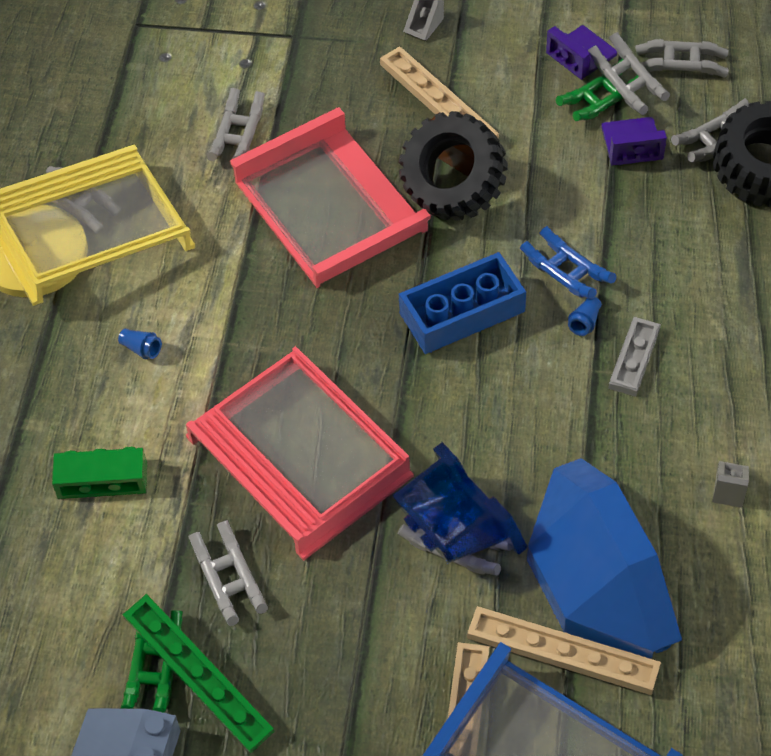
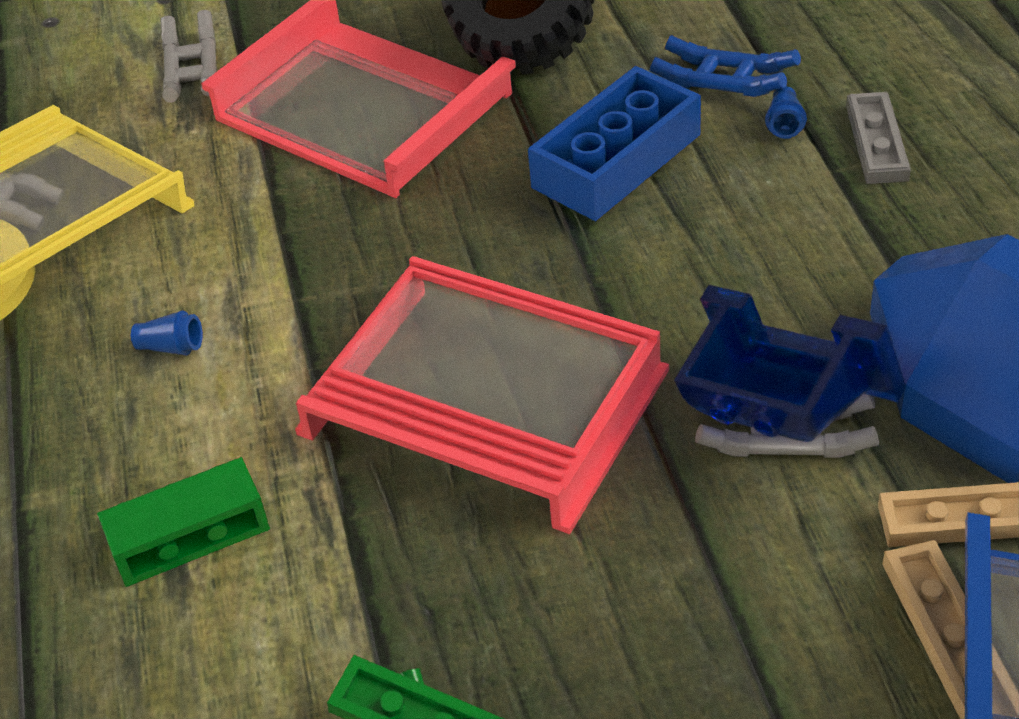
camera: 20 degrees left, 10 degrees down
light grey piece [188,520,268,626] -> none

